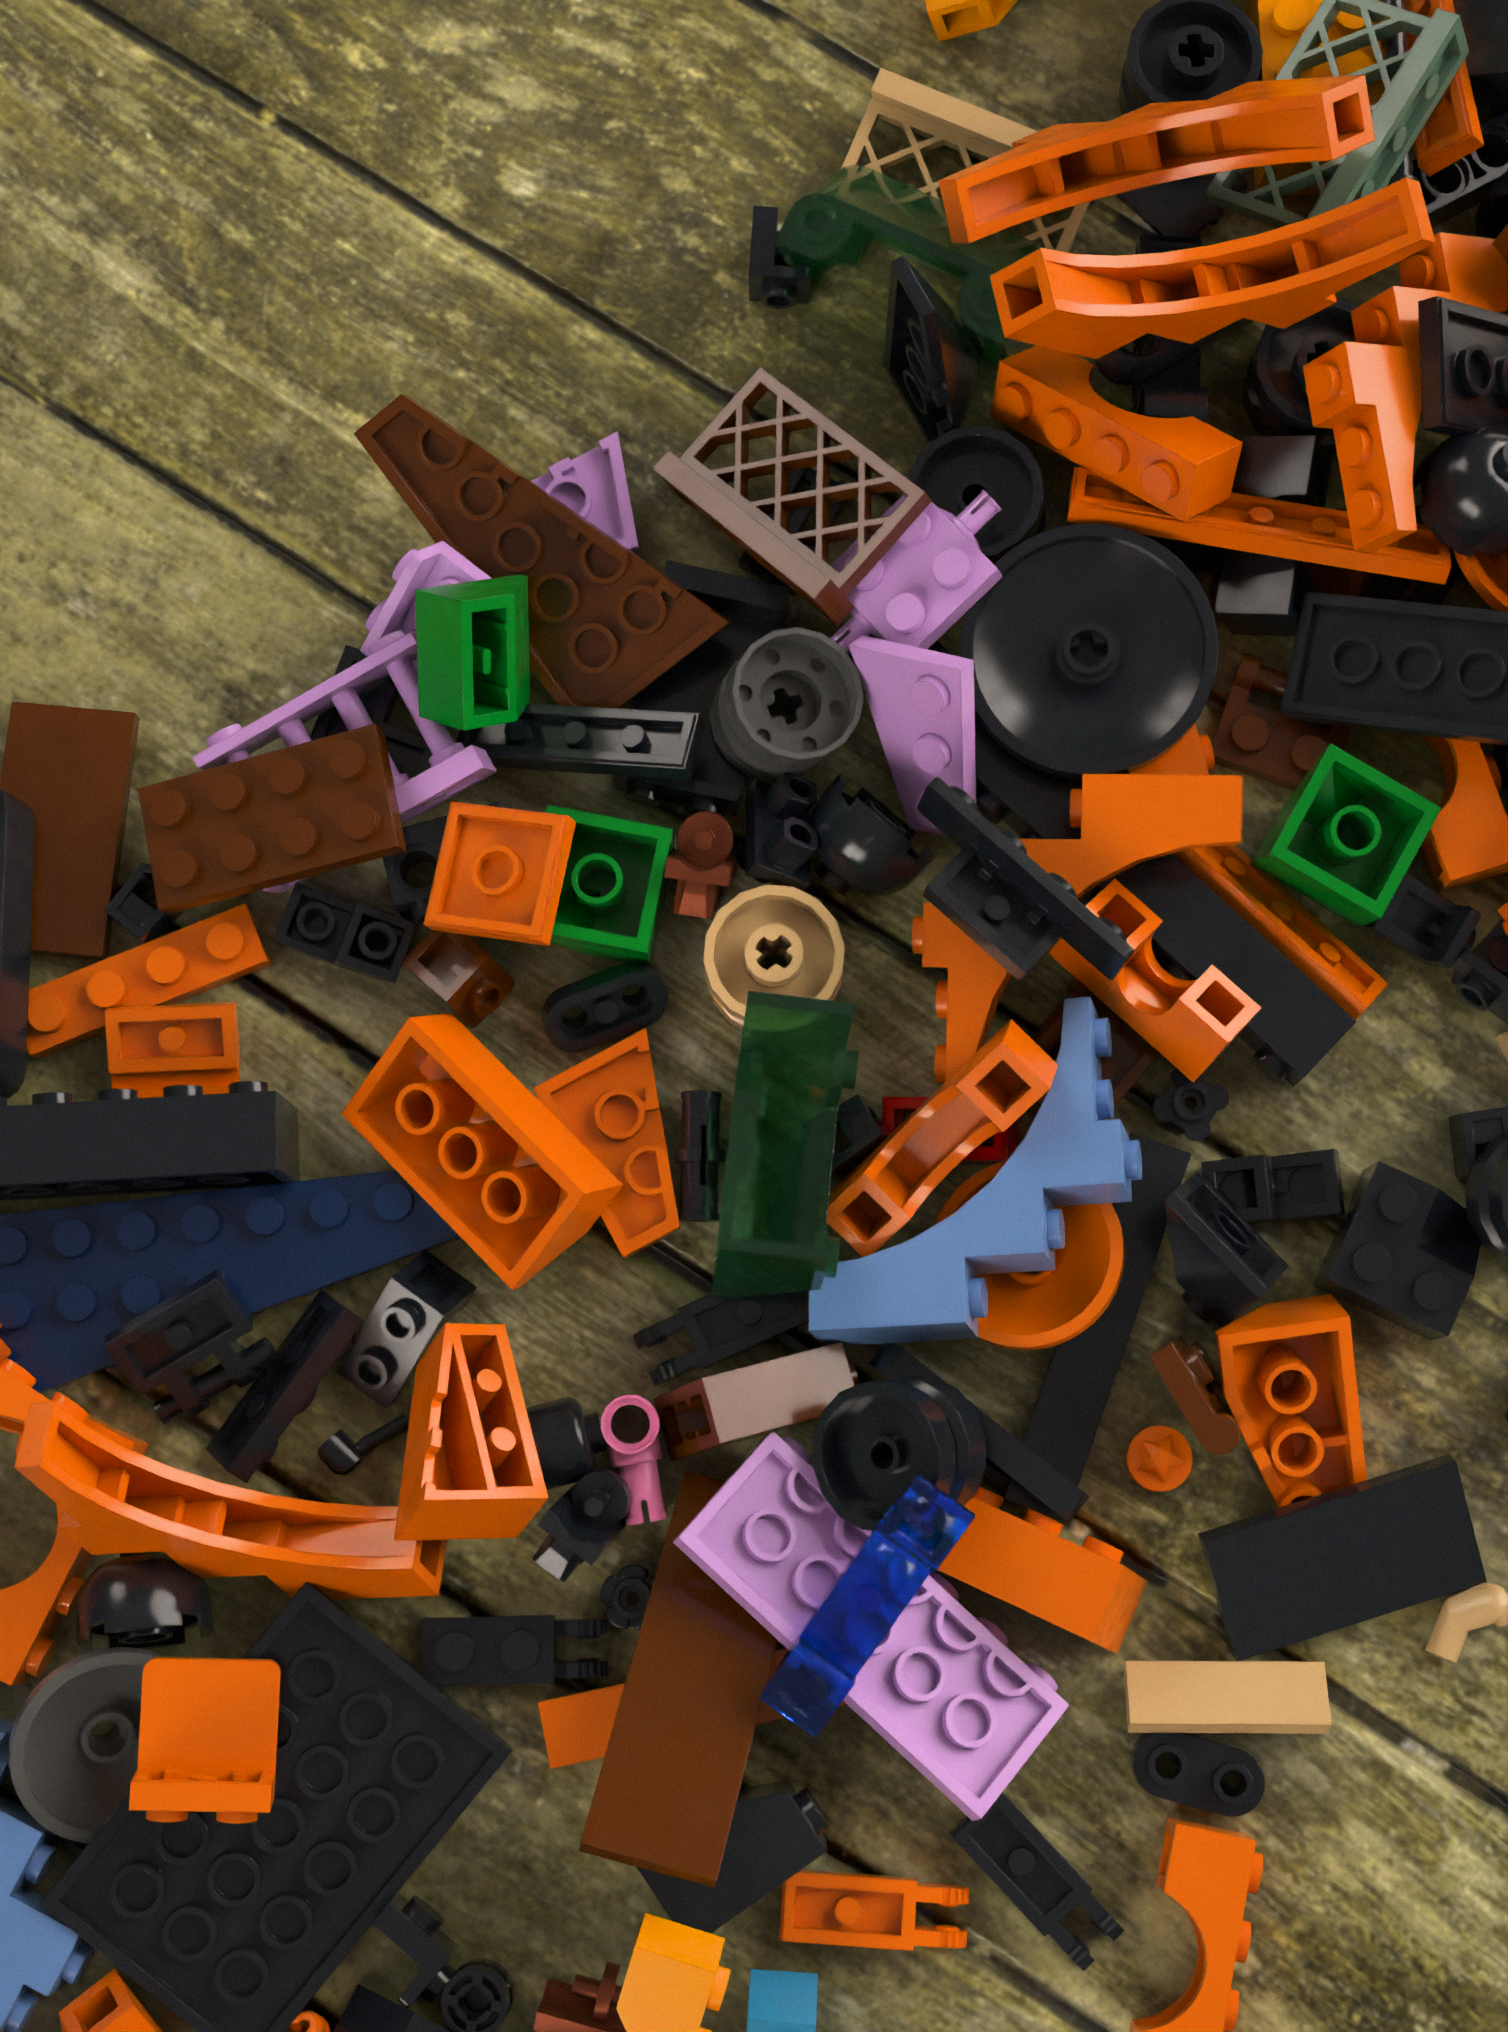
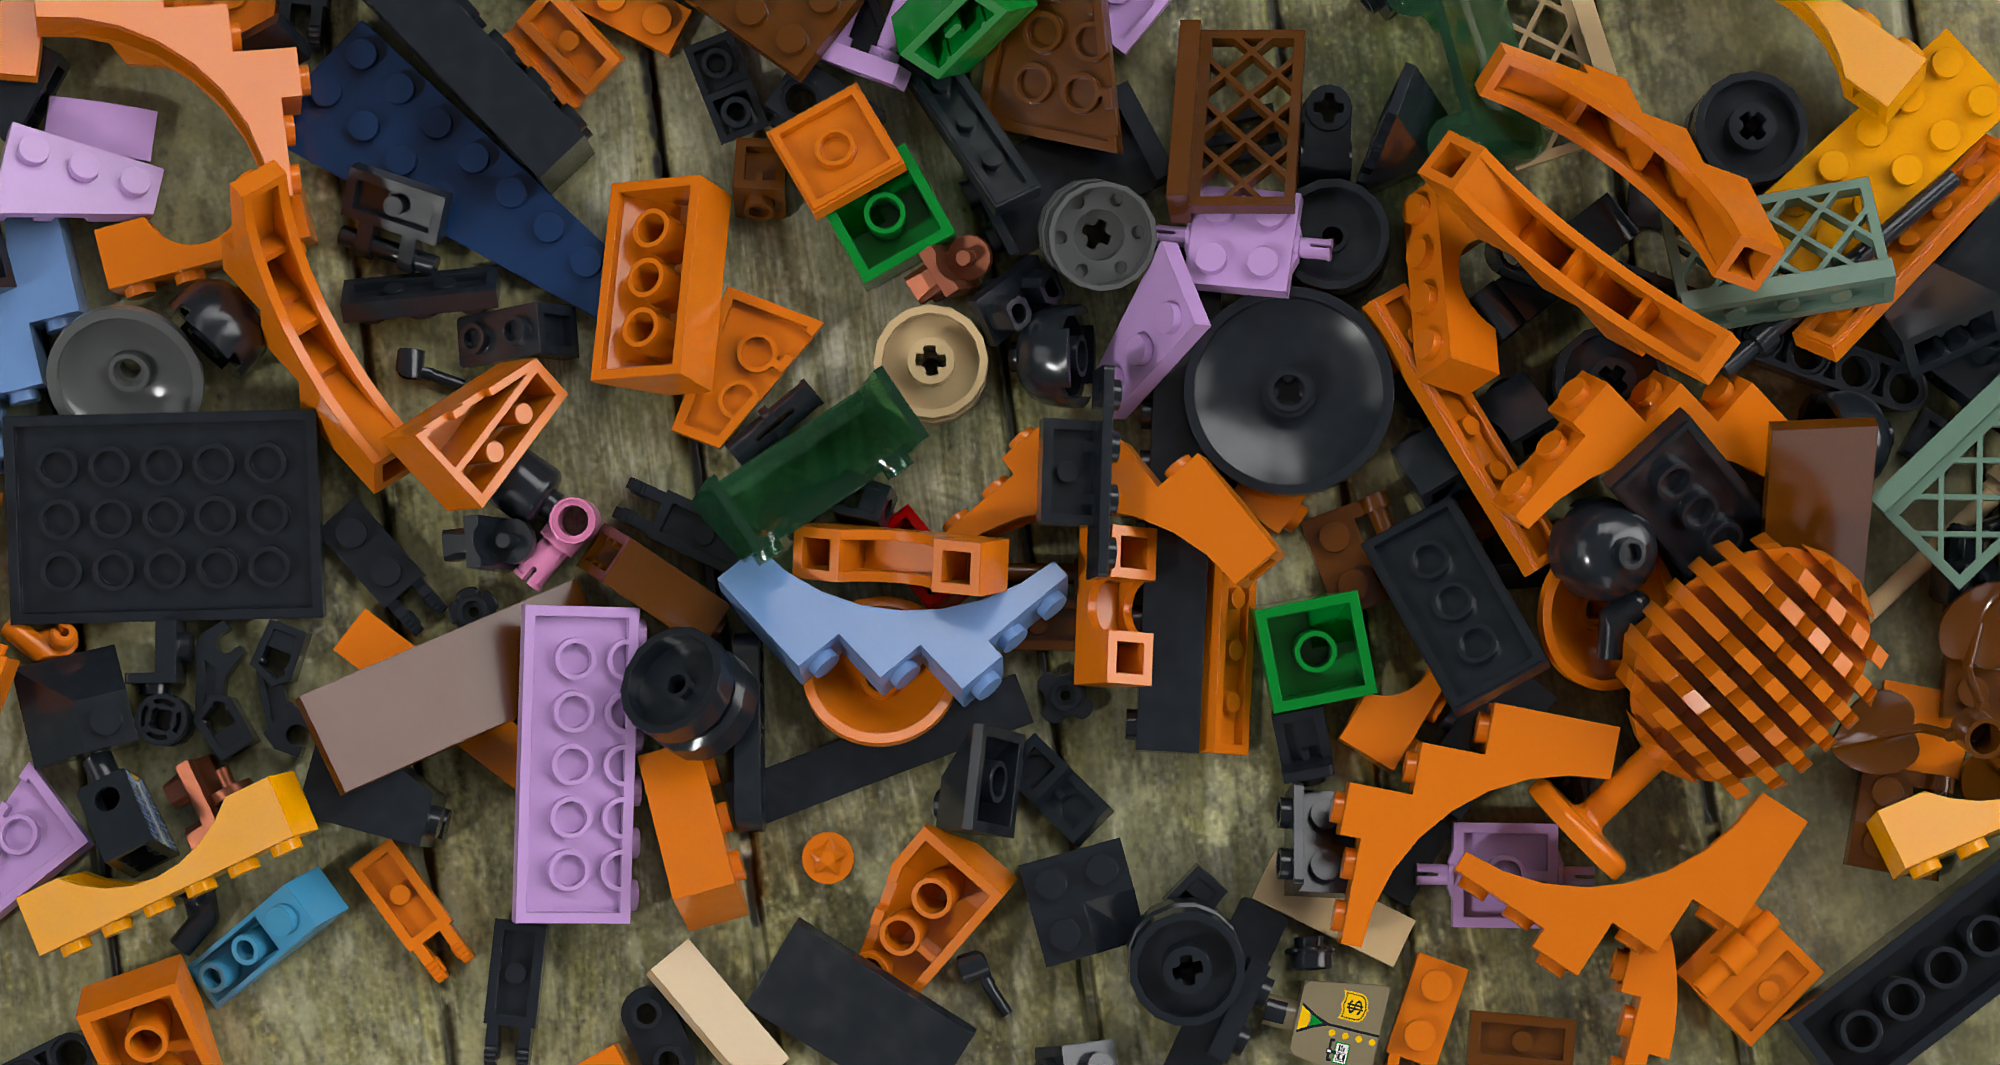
camera: 45 degrees right, 5 degrees up
orange bracket [129,1657,281,1824] -> none
black plate [541,961,668,1052] -> none
clear blue slope [759,1474,975,1739] -> none
reddish brown plate [1149,1335,1242,1455] -> none
none -> black piece [193,620,261,762]
none -> black piece [250,619,313,758]
none -> black hand [956,950,1012,1018]
none -> black piece [1297,84,1352,185]

